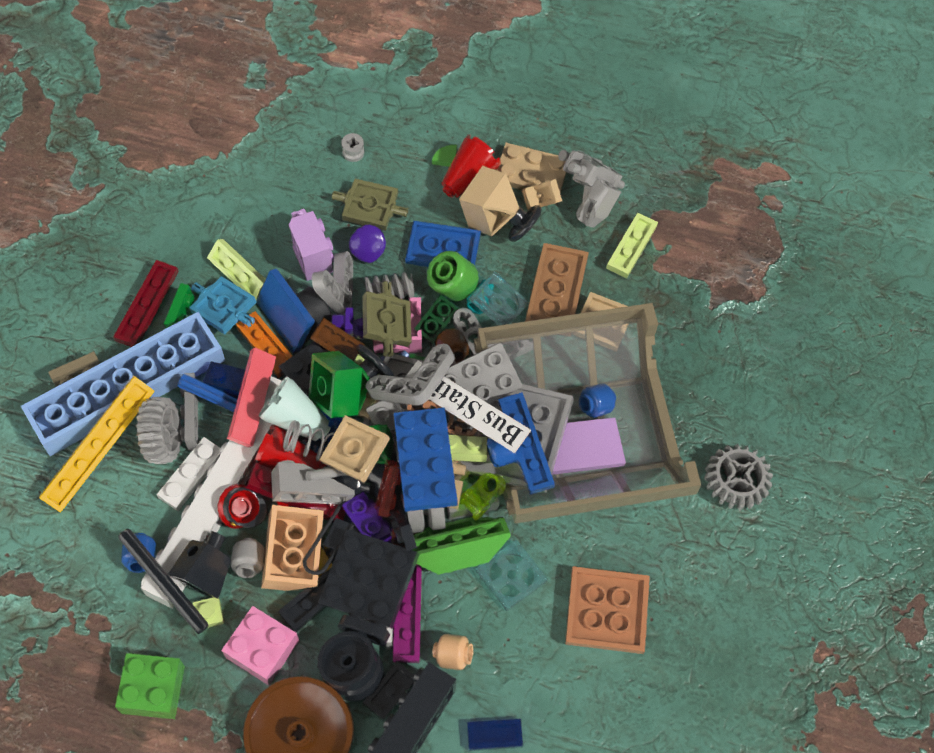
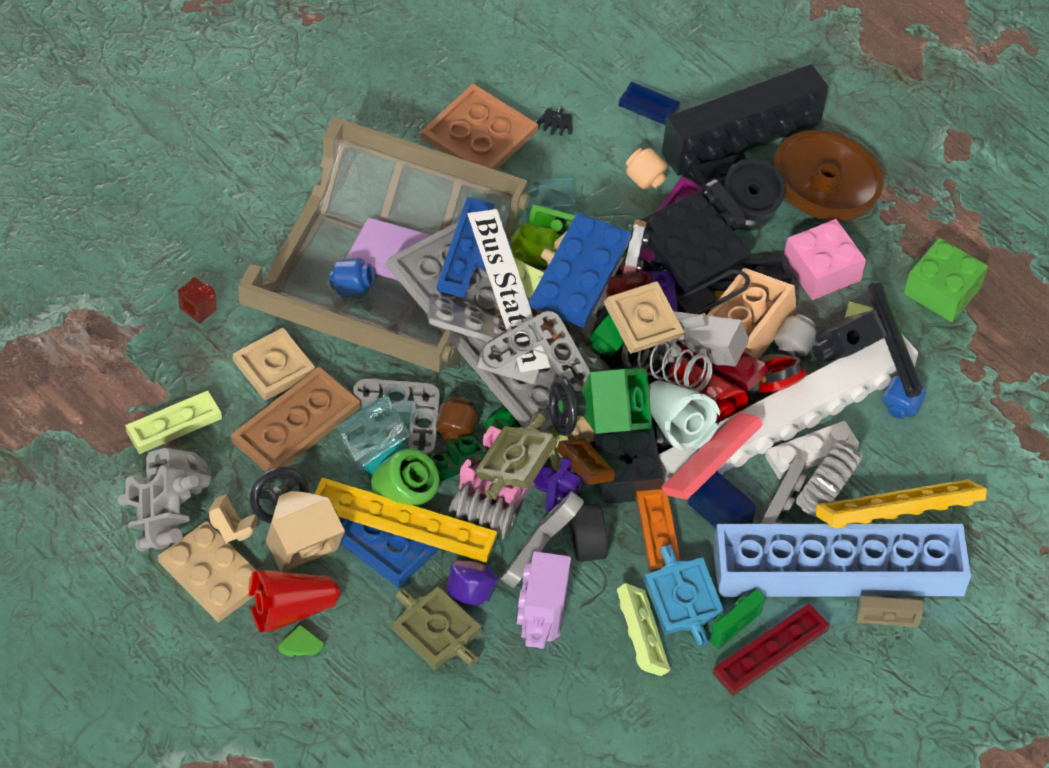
camera: 150 degrees left, 10 degrees down
blue axle [177,374,238,412] -> none
blue tile [256,269,315,354] -> none
light grey wheel [341,133,364,162] -> none
light grey gear [704,443,773,511] -> none
none -> clear red plate [178,277,216,324]
none -> yellow plate [315,477,497,563]
none -> black piece [536,108,572,136]

